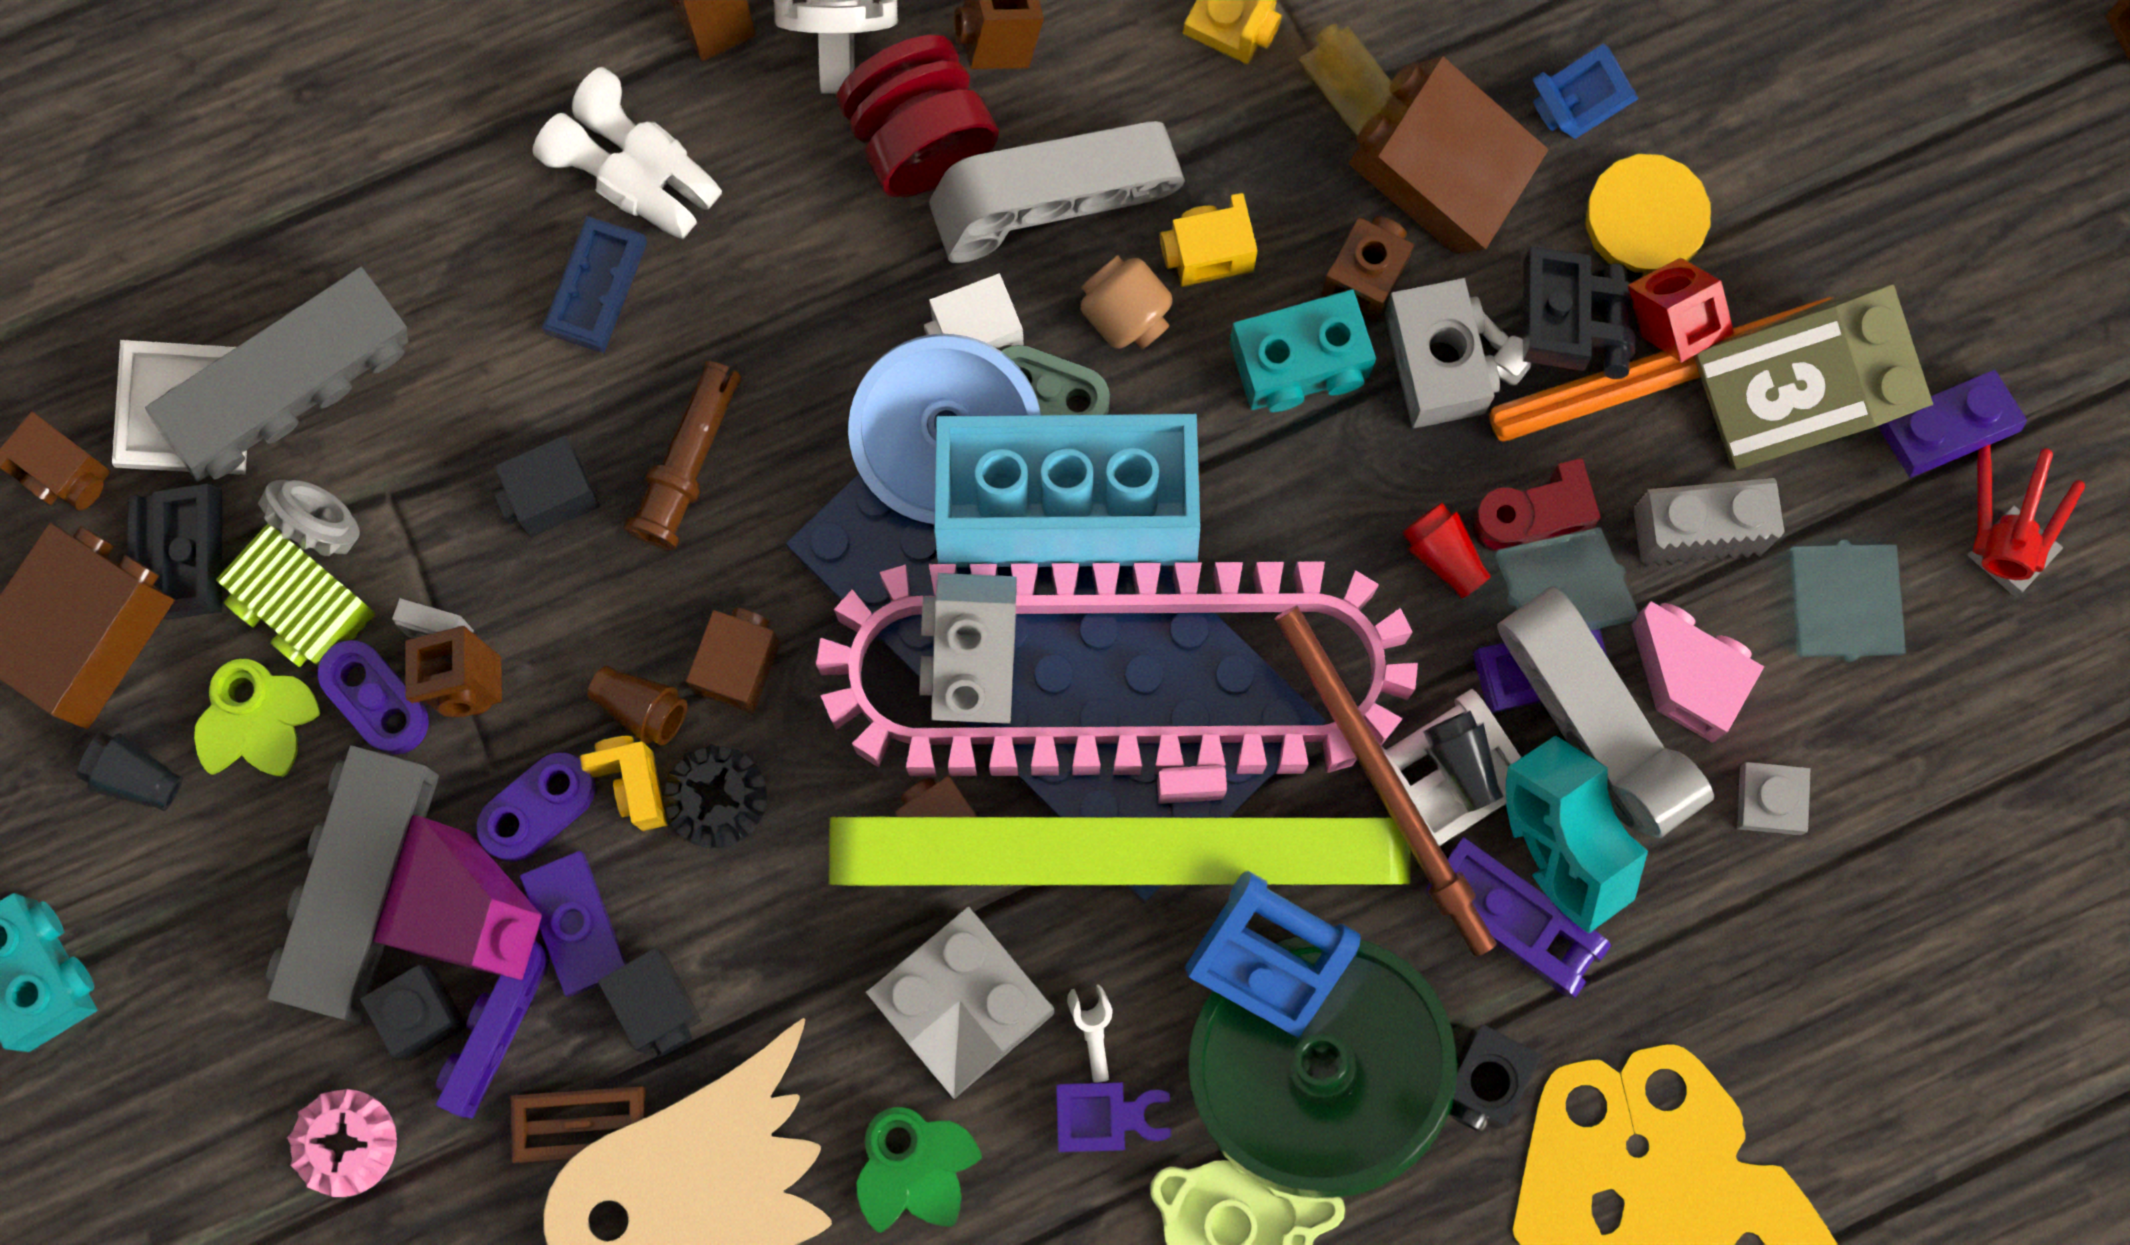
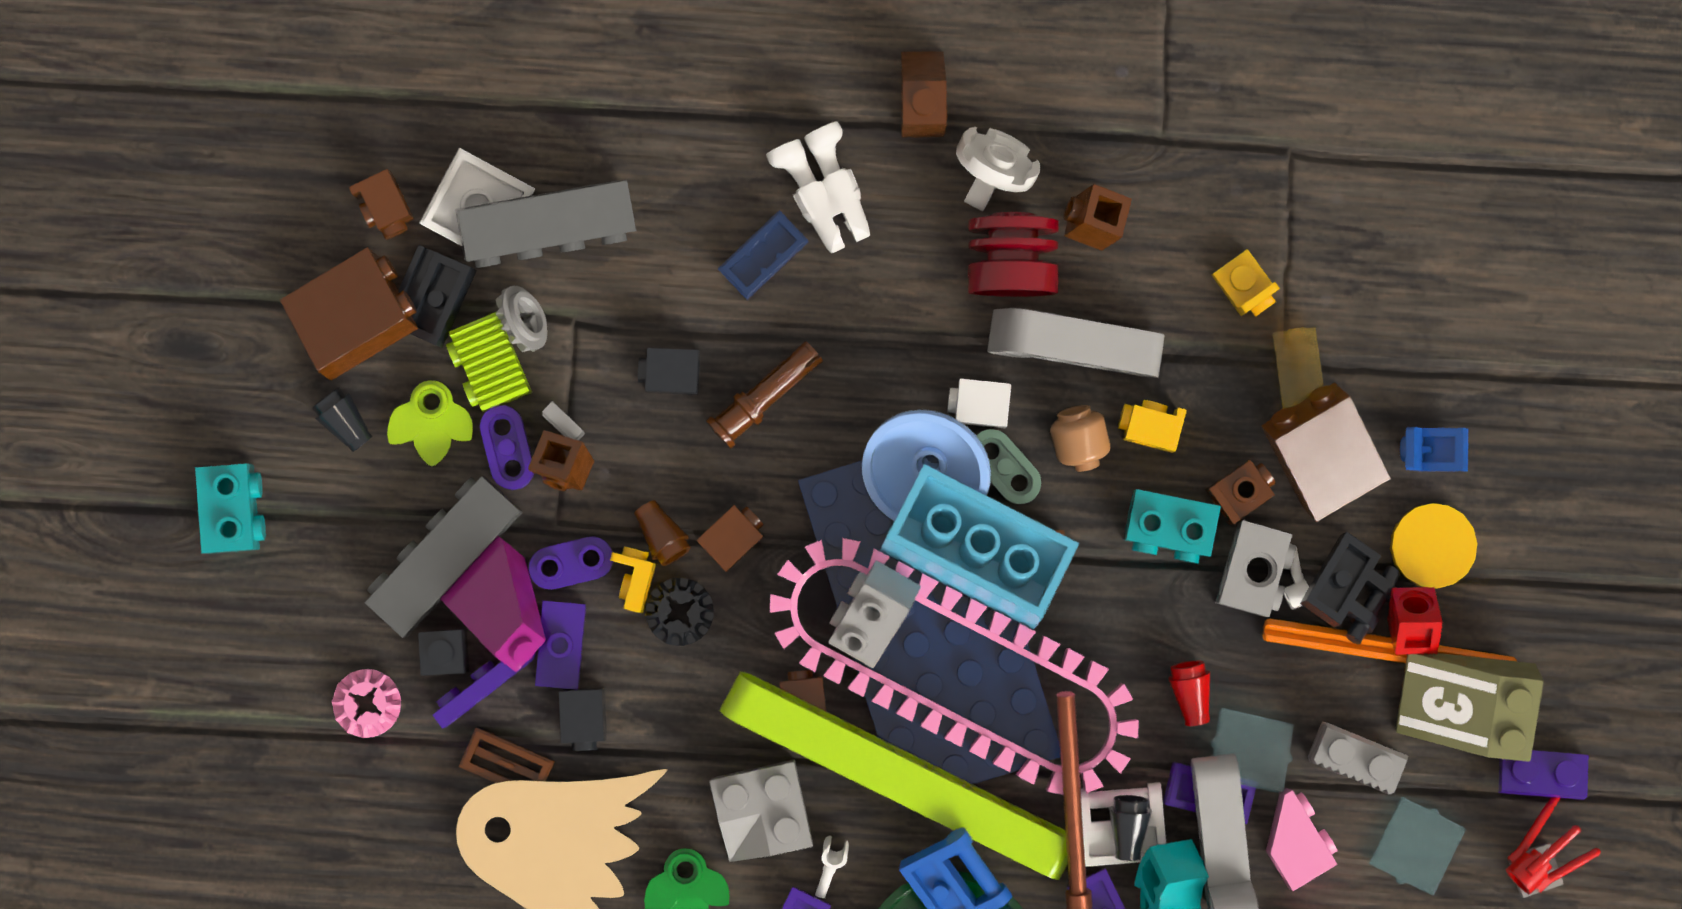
camera: 30 degrees right, 10 degrees up
bright pink tile [1157,765,1227,804] -> none
dark red leg [1473,458,1601,553] -> none

